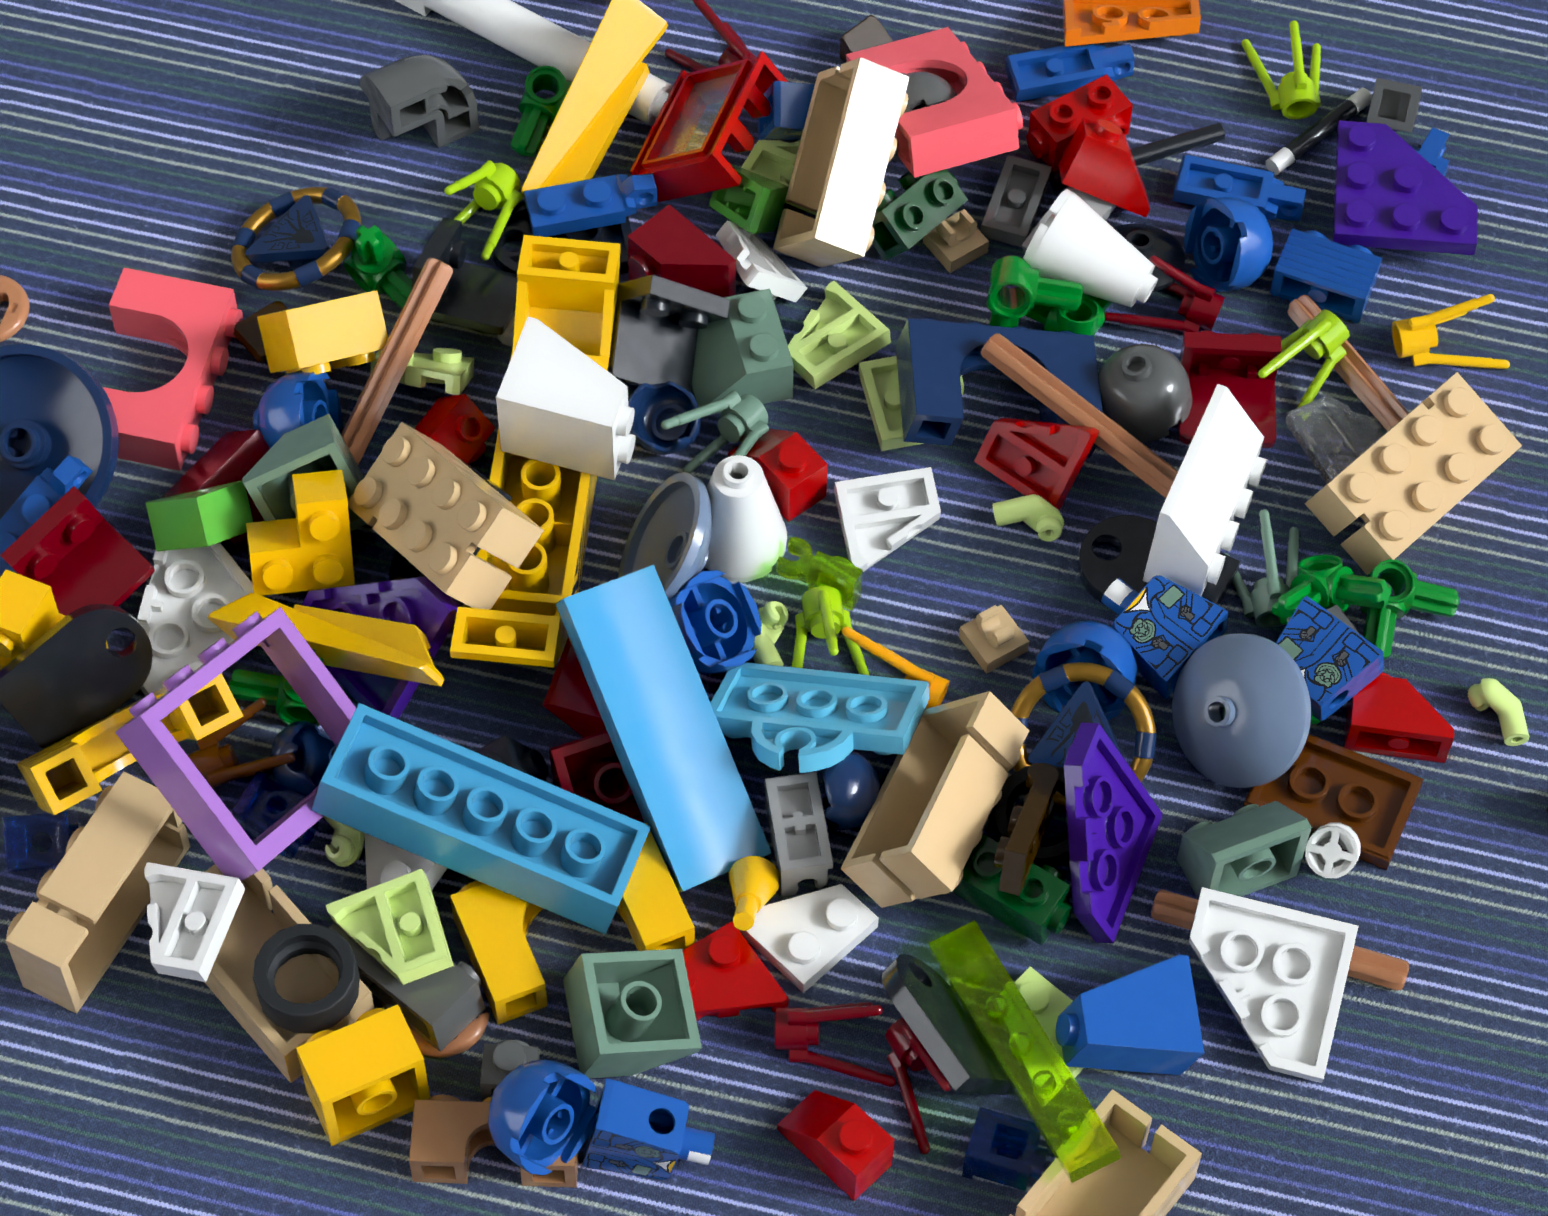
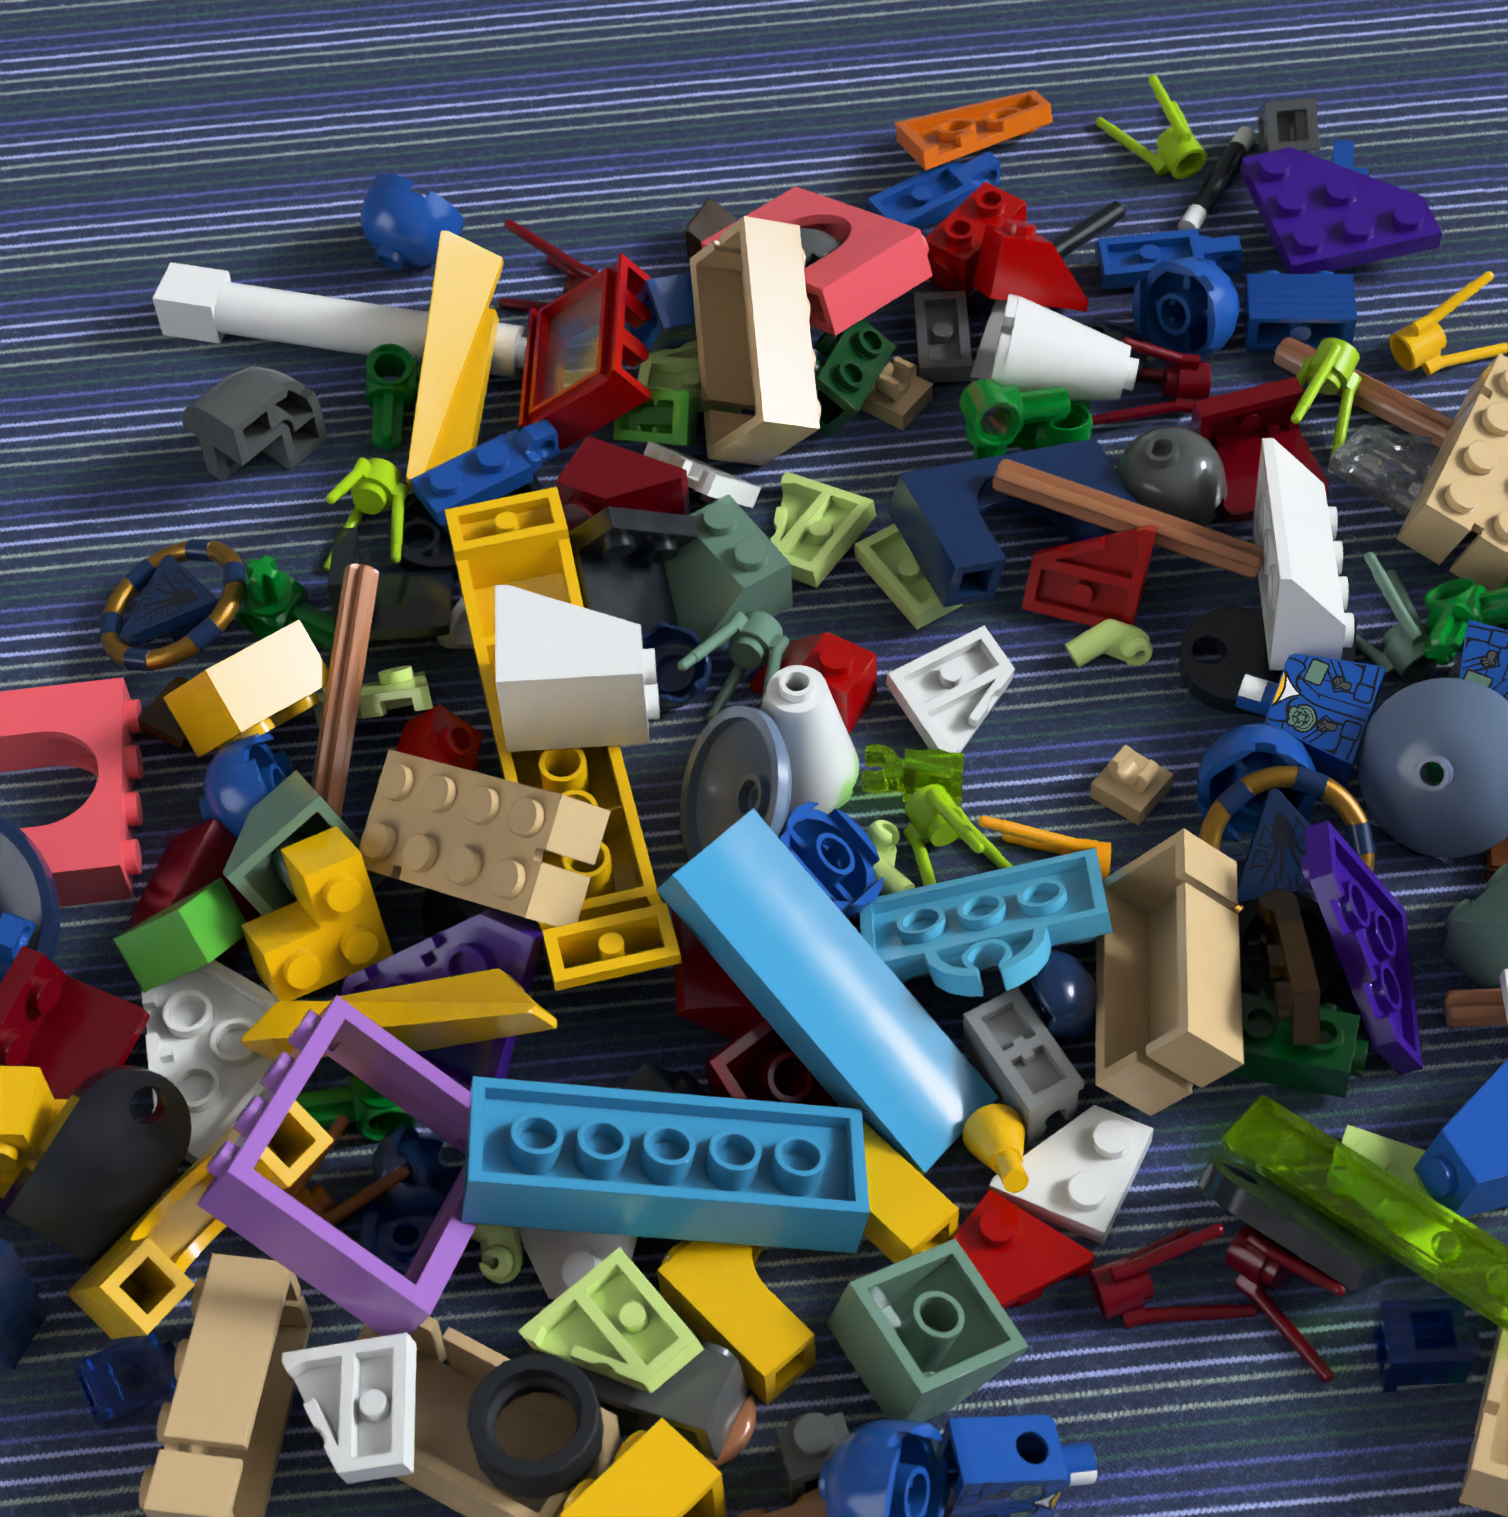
camera: 15 degrees left, 5 degrees down
red slope [777,1090,895,1201] -> none

